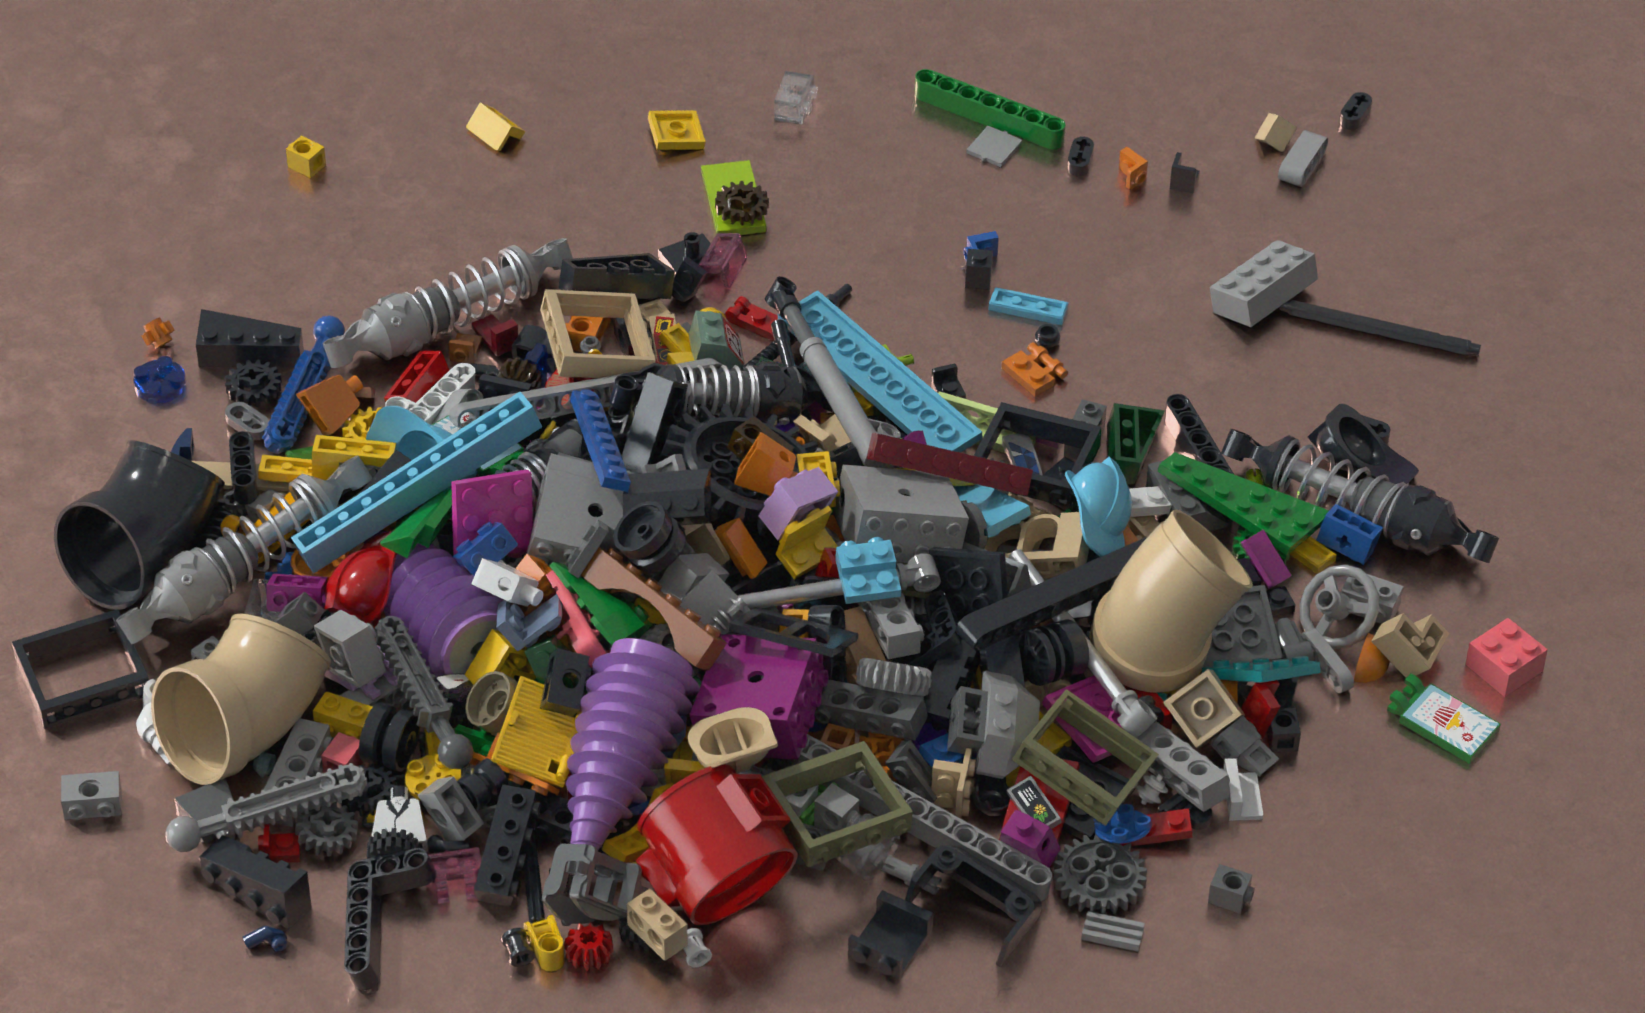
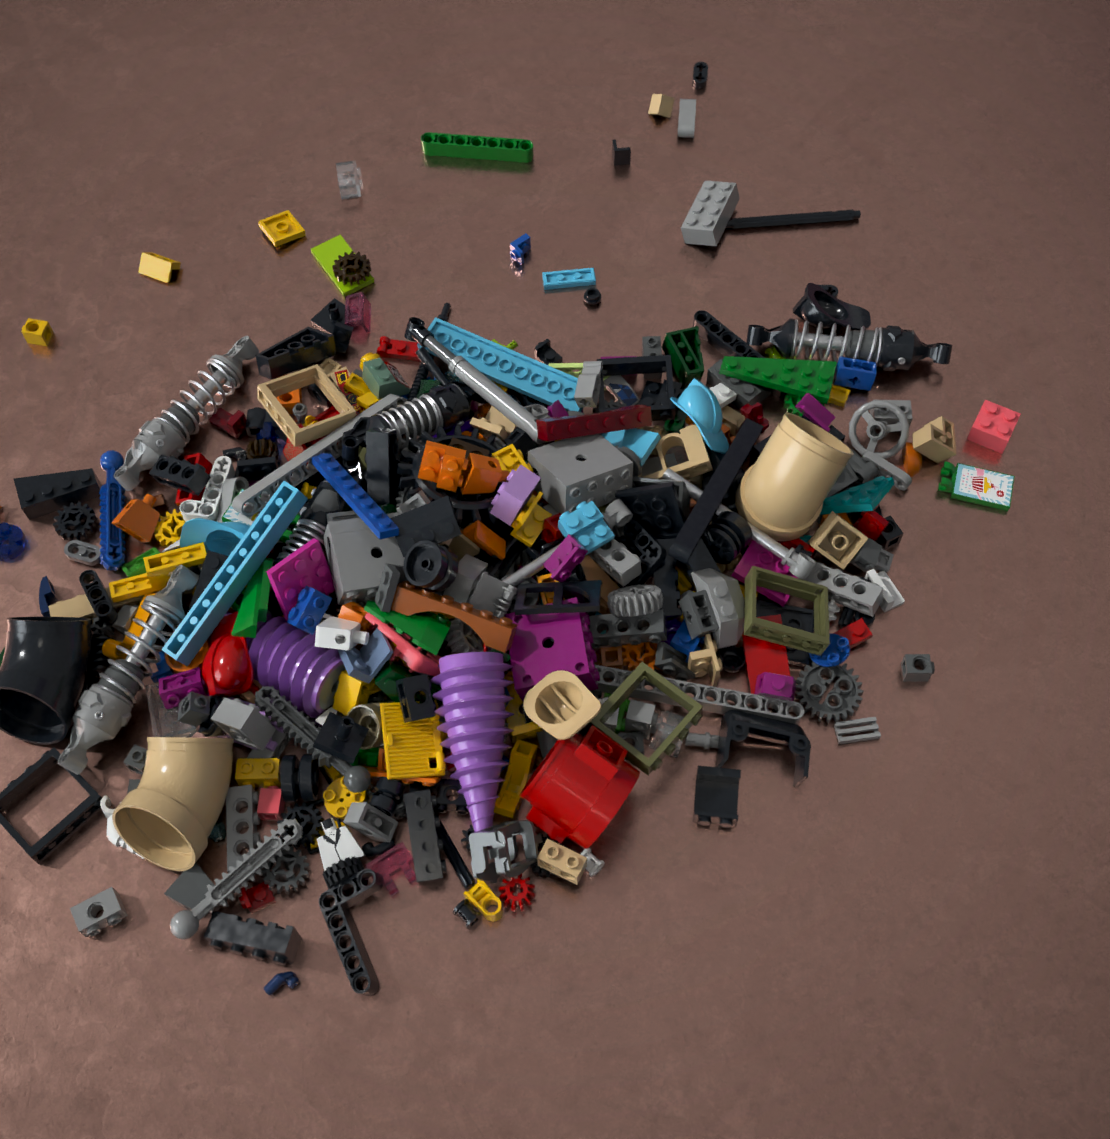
camera: 20 degrees left, 15 degrees up
dark orange bracket [449,333,483,364] -> none
black brick [965,249,993,290] -> none
light grey piece [966,126,1022,167] -> none
orange plate [1001,342,1068,397] -> none
tile [1007,776,1062,829] -> none
black beam [1067,137,1094,176] -> none
orange bracket [1119,147,1148,190] -> none
none -> black brick [149,455,211,496]
none -> black tile [313,712,369,764]
none -> orange plate [418,440,469,492]
none -> magenta bracket [543,534,588,582]
none -> light grey piece [574,361,603,407]

